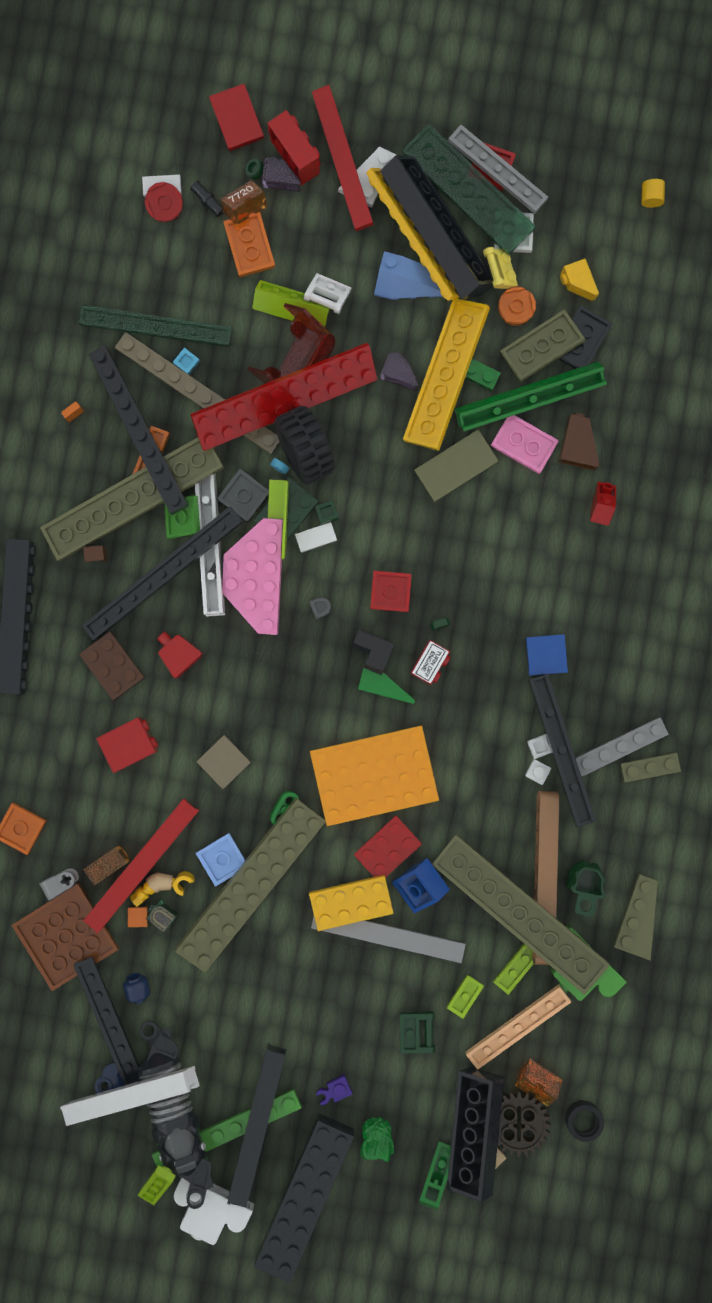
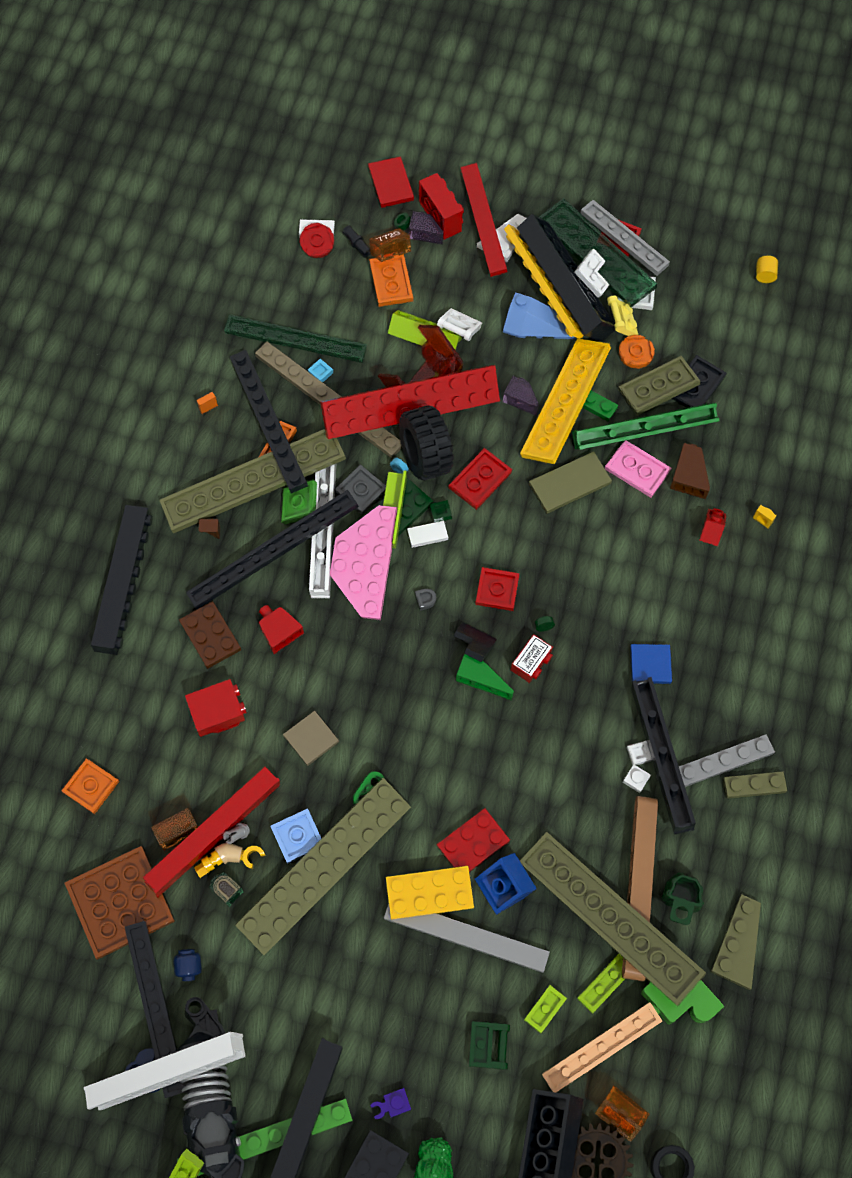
camera: 10 degrees right, 20 degrees down
light grey piece [39,868,79,901] -> none
orange tile [128,906,148,927] -> none
light orange plate [310,725,439,826] -> none
yellow slope [560,259,599,301] -> none
none -> light grey pin [223,823,250,844]
none -> red tile [448,448,513,510]
none -> white tile [574,249,609,297]
none -> yellow plate [753,505,776,528]

